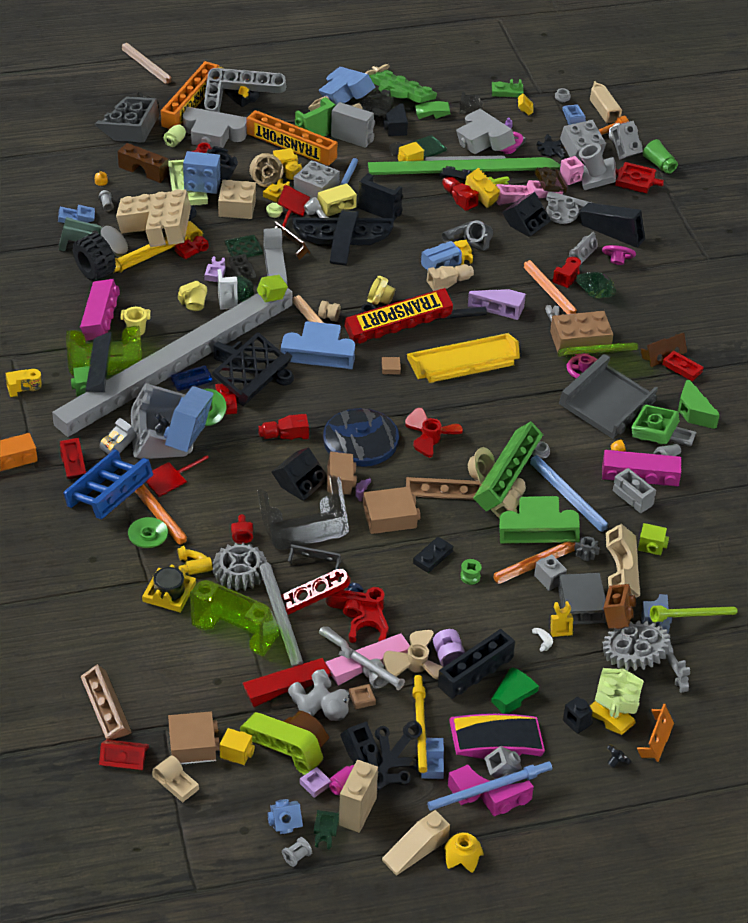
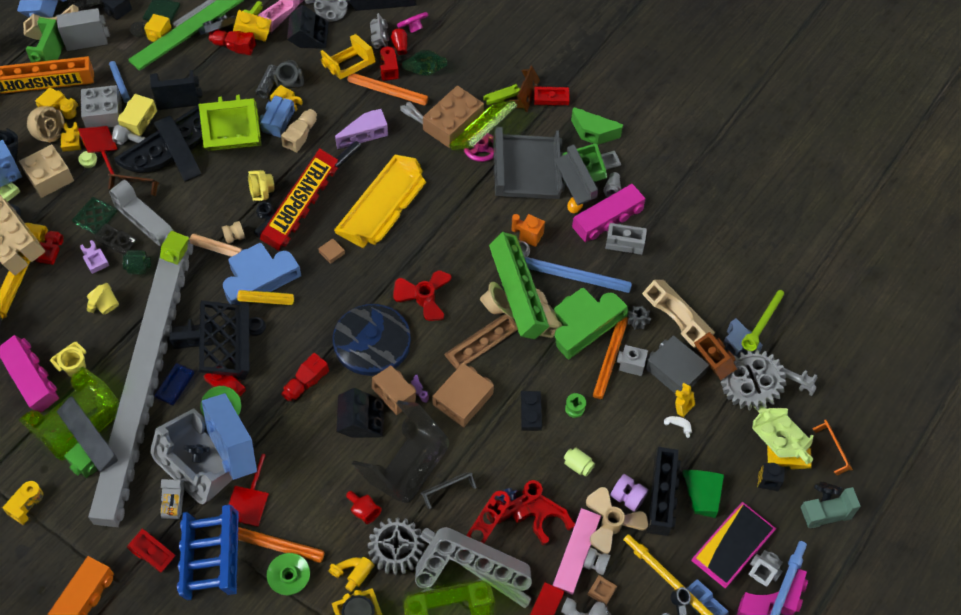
camera: 40 degrees left, 15 degrees up
white panel [217,269,238,310] -> none
light grey piece [319,627,405,690] -> none
lime brick [638,523,669,555] -> none
none -> lime piece [199,95,262,151]
none -> yellow axle [237,290,294,305]
none -> yellow panel [321,34,376,80]
none -> red cone [391,29,407,55]
none -> light grey beam [415,527,532,591]
none -> lime piece [483,84,520,105]
none -> orange brick [511,214,545,247]
none -> dark grey panel [555,144,598,205]
none -> yellowish green brick [564,447,595,476]
none -> sand green piece [801,487,861,528]

